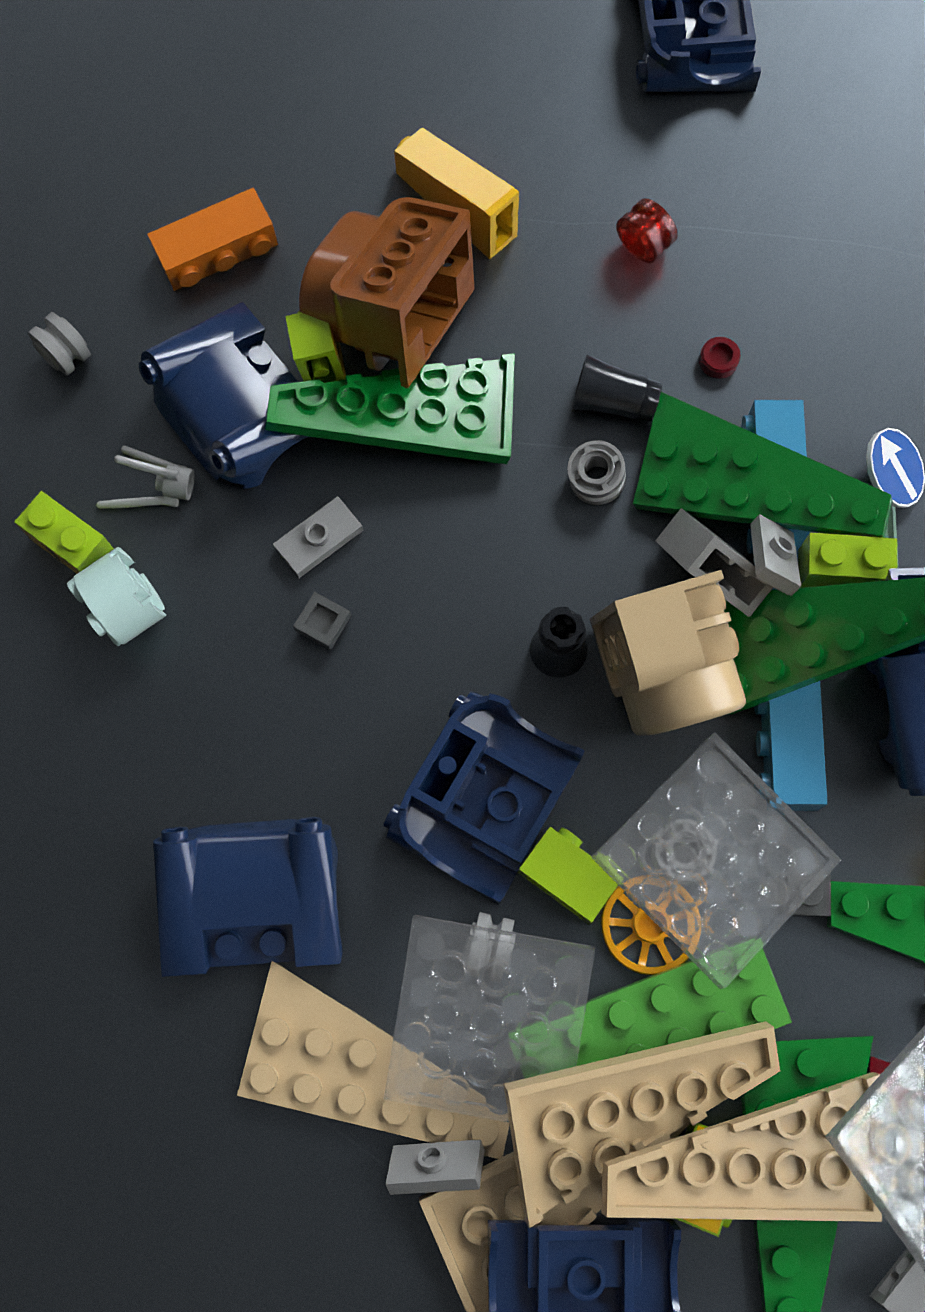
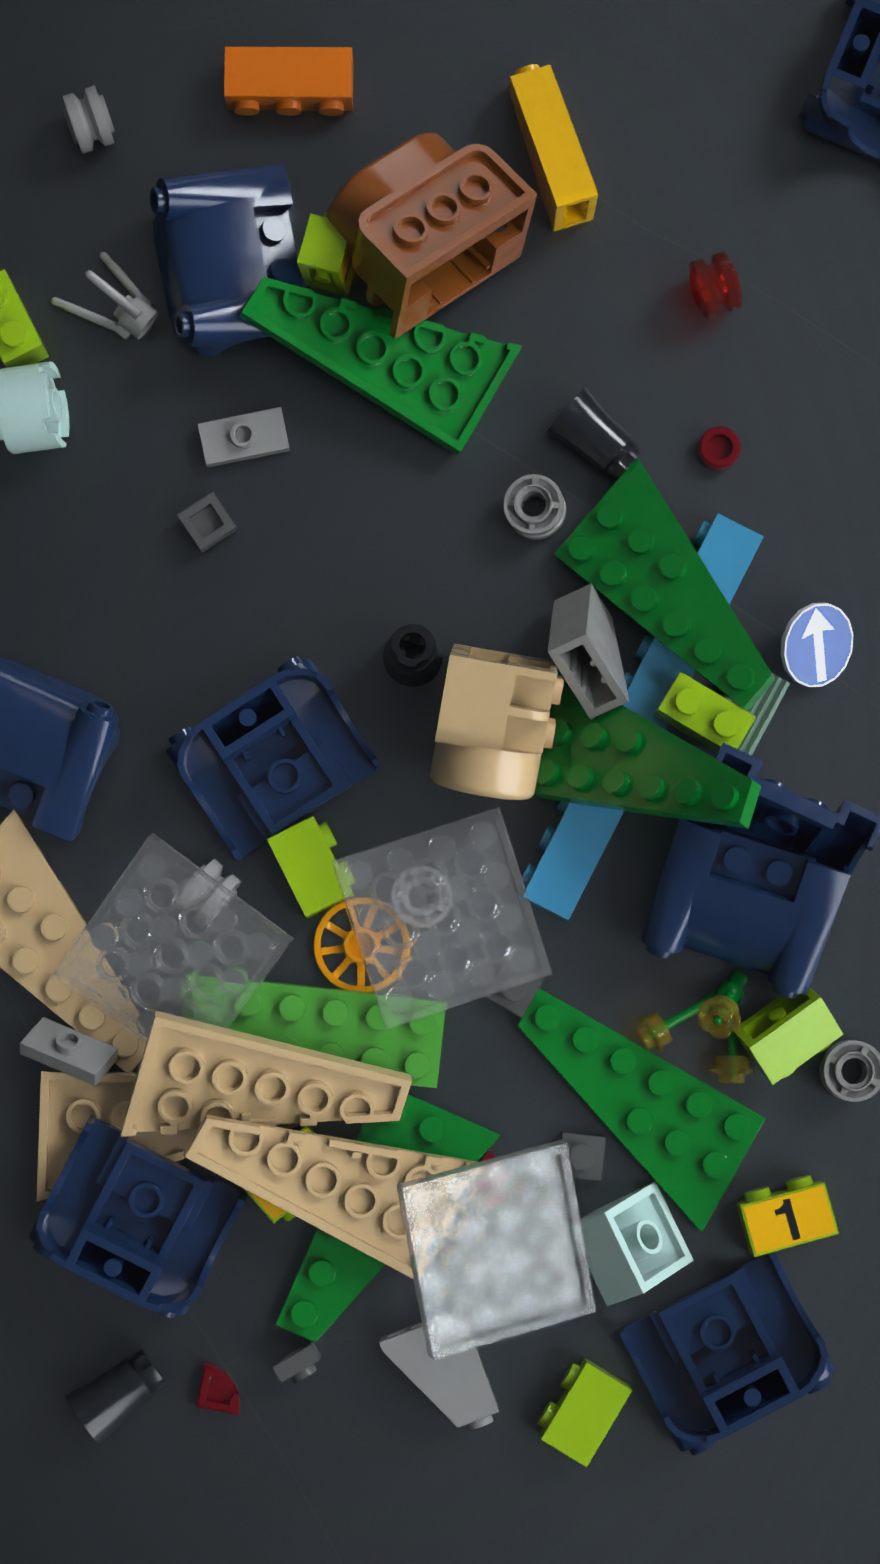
camera: 20 degrees right, 10 degrees up
light grey plate [750,514,801,596] -> none

